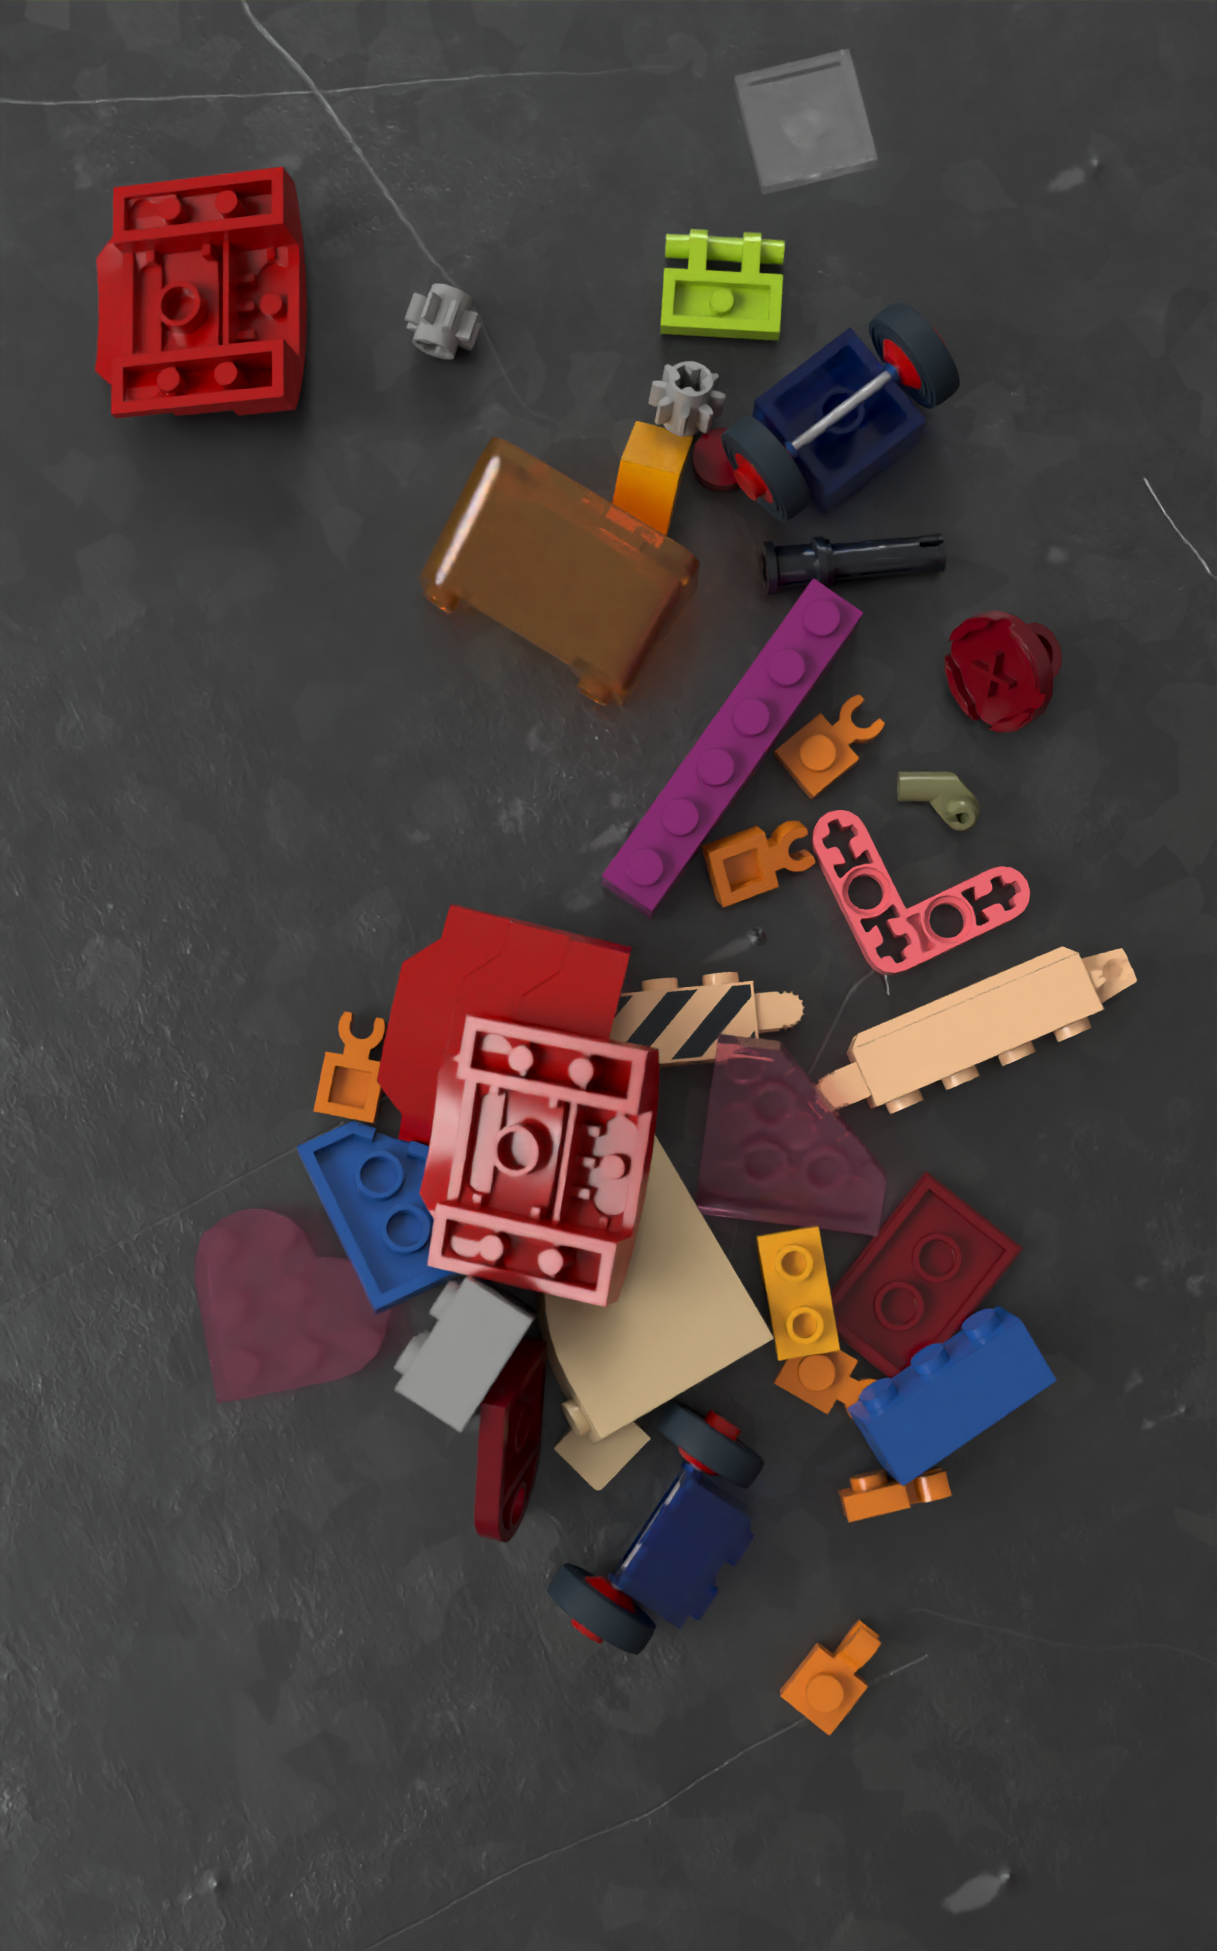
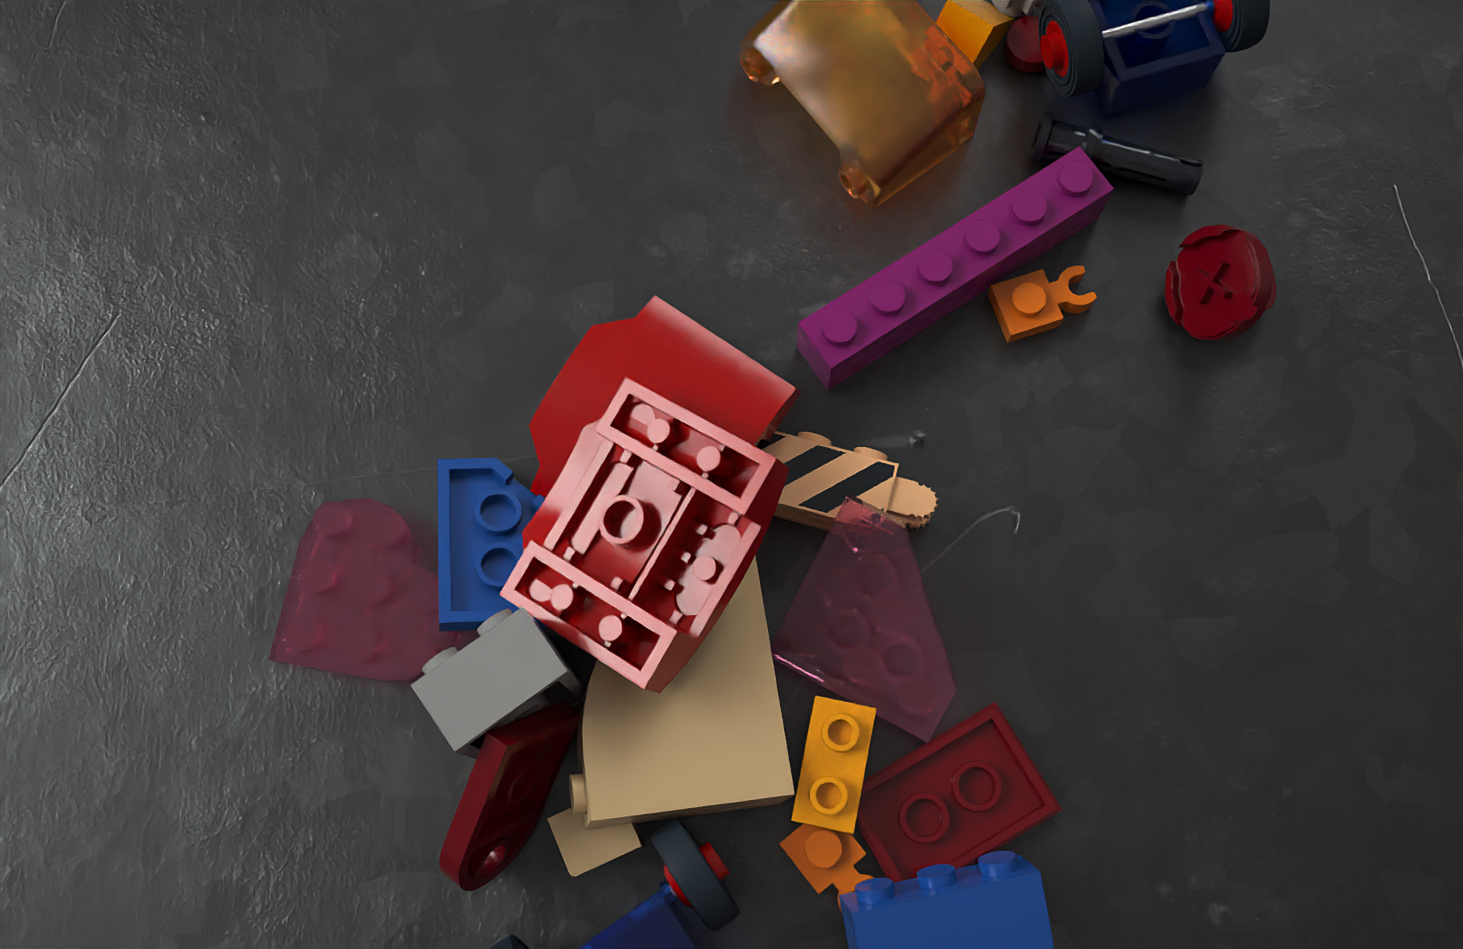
camera: 20 degrees right, 10 degrees down
orange plate [314,1011,387,1124] -> none
orange plate [701,821,815,908] -> none
coral beam [811,810,1030,976] -> none
light nougat hinge [814,946,1137,1114] -> none
olive arm [897,771,980,831] -> none

